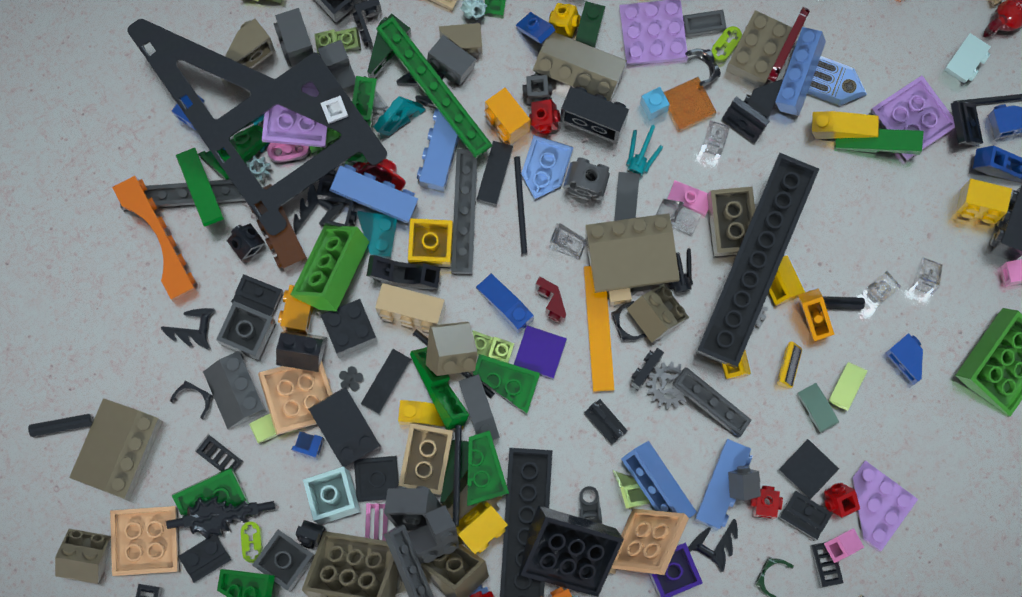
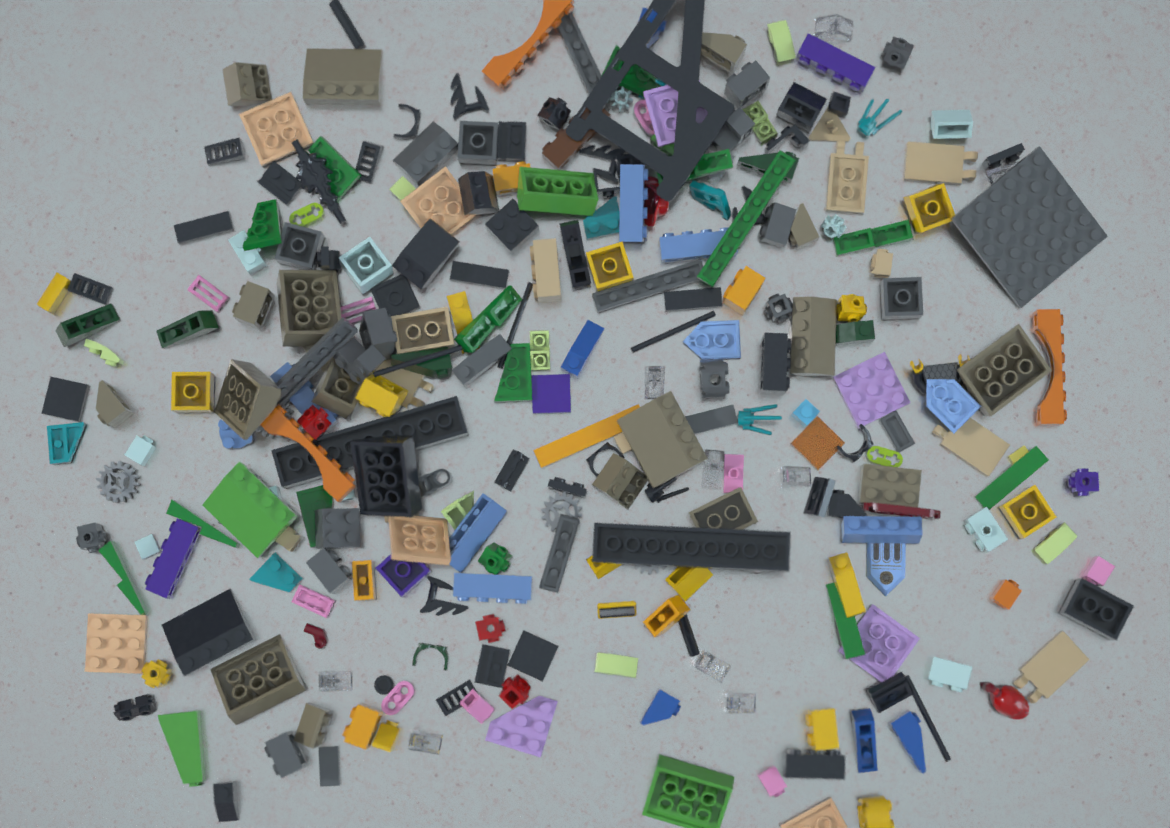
camera: 75 degrees right, 5 degrees up
green slope [176,147,224,227] -> none
blue panel [291,432,325,460] -> none
white plate [321,96,349,124] -> none
dark grey plant [339,366,363,391] -> none
dark tan slope [426,321,477,376] -> none
green wing [467,431,509,507] -> none
blue plate [516,12,555,44] -> none
red brick [529,99,561,134] -> none
dark red slope [535,277,566,322] -> none
dark grey brick [728,466,761,501] -> none
sand green slope [798,383,839,433] -> none
none -> green brick [478,542,512,575]

